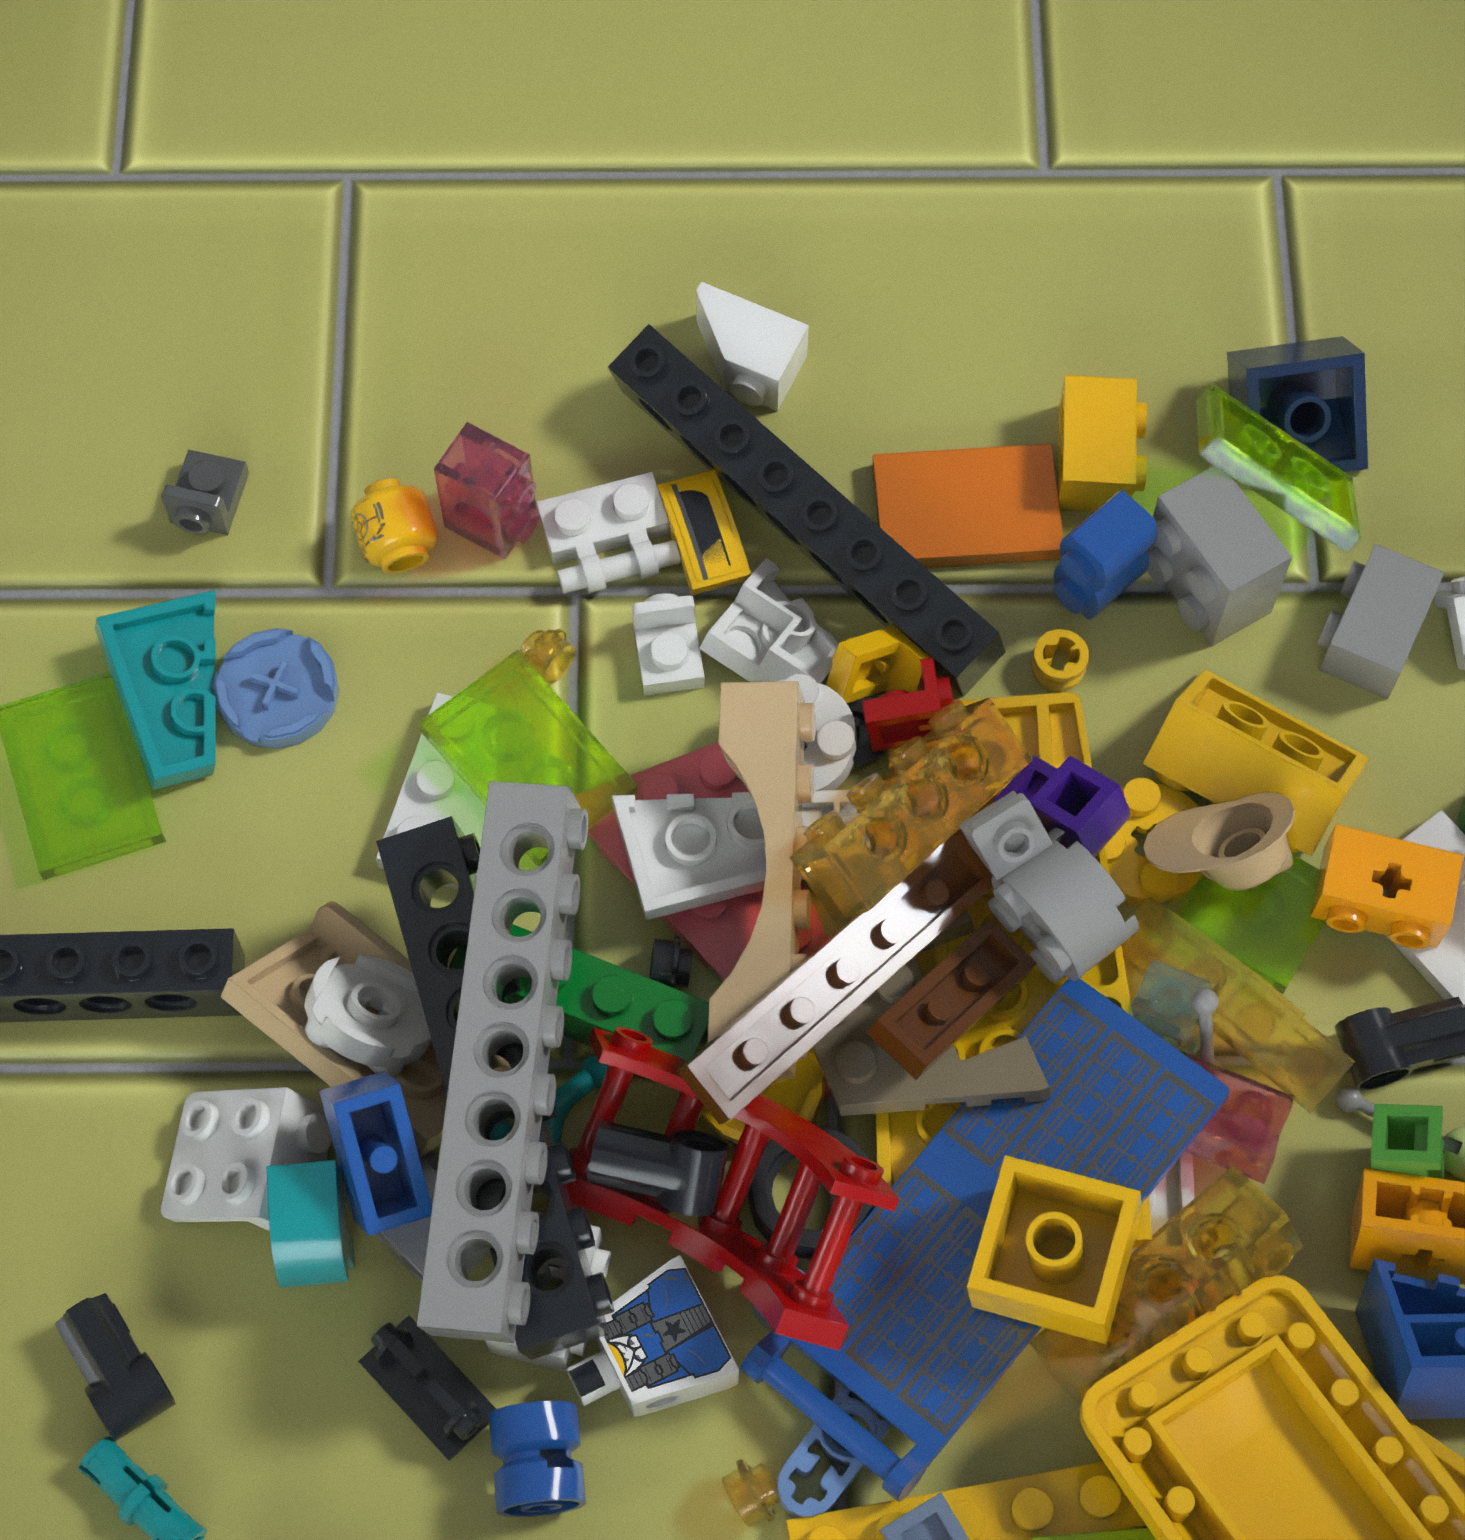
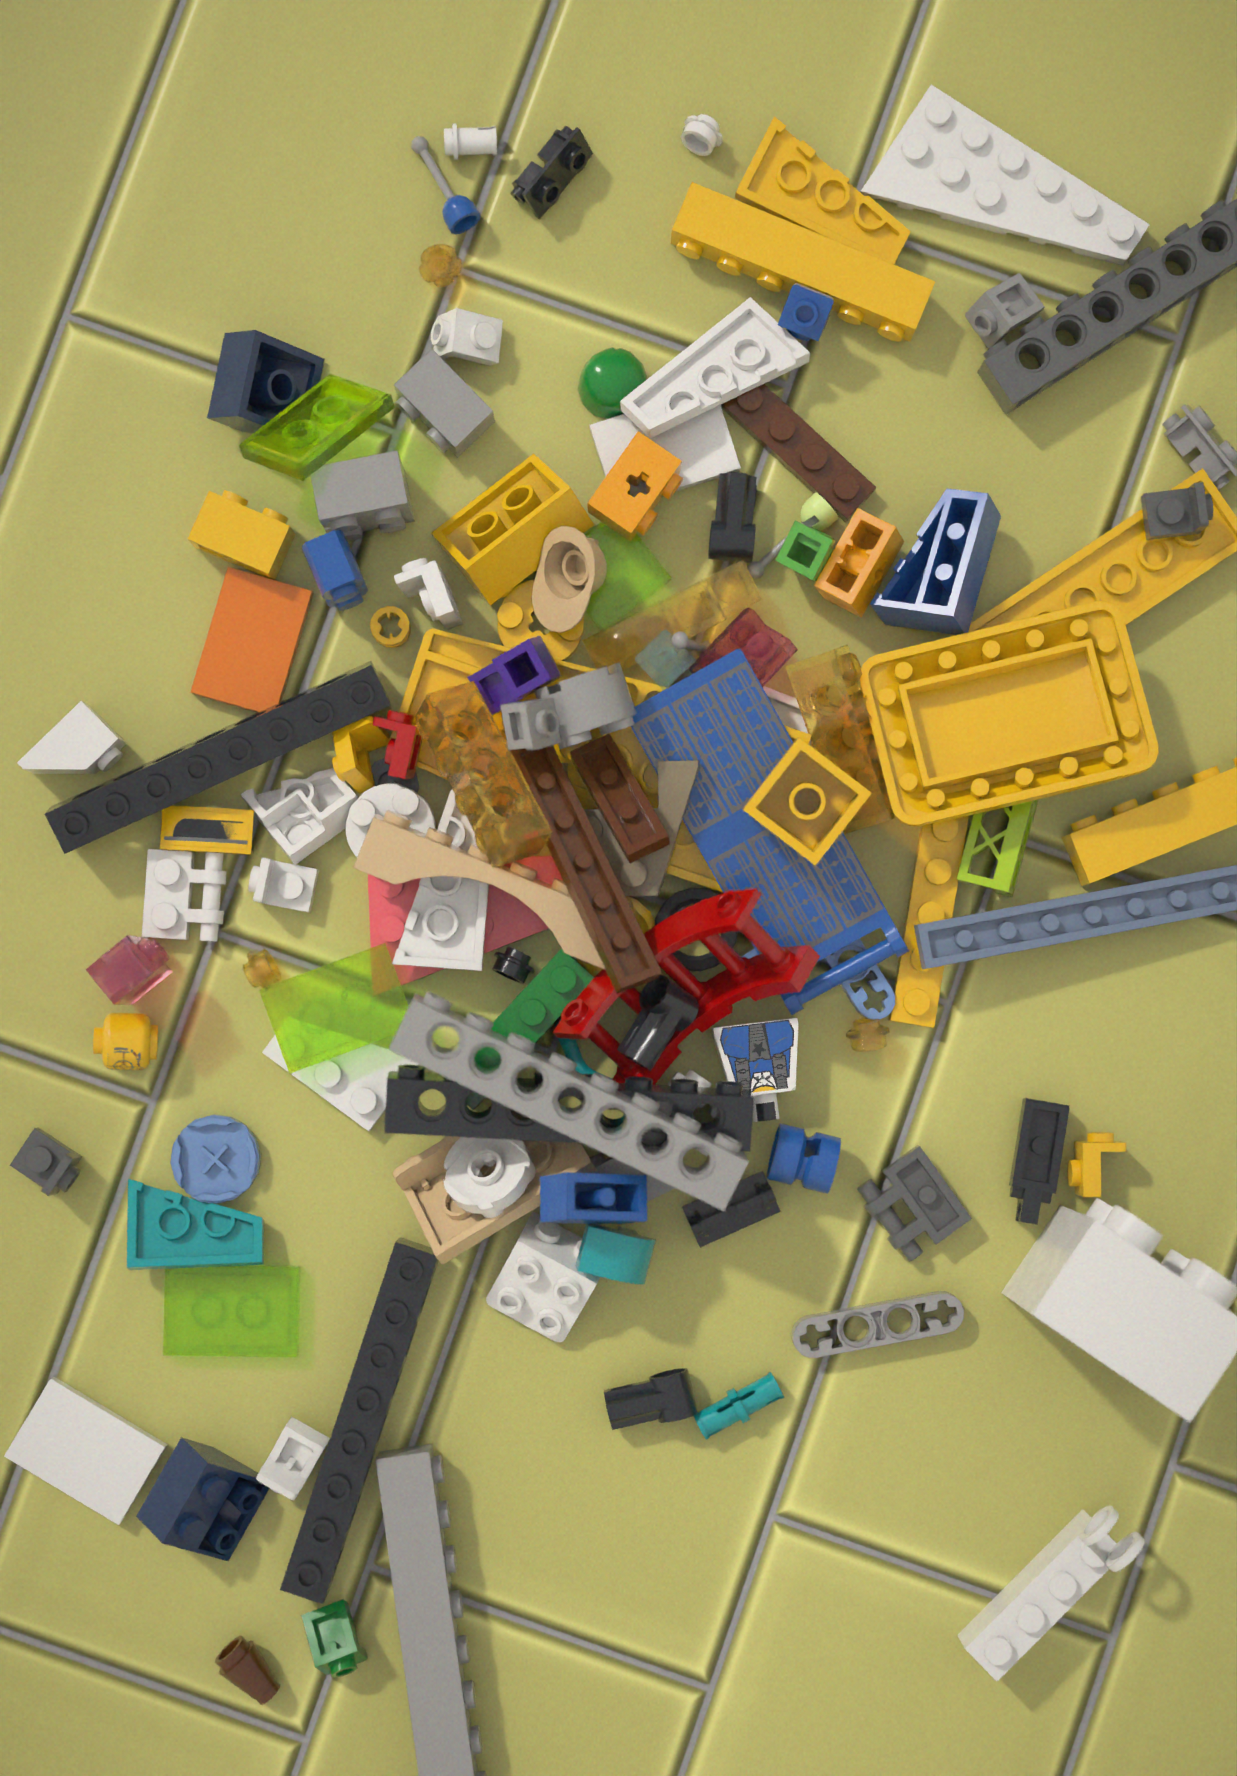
camera: 75 degrees left, 20 degrees up
none -> white bracket [394,558,463,630]

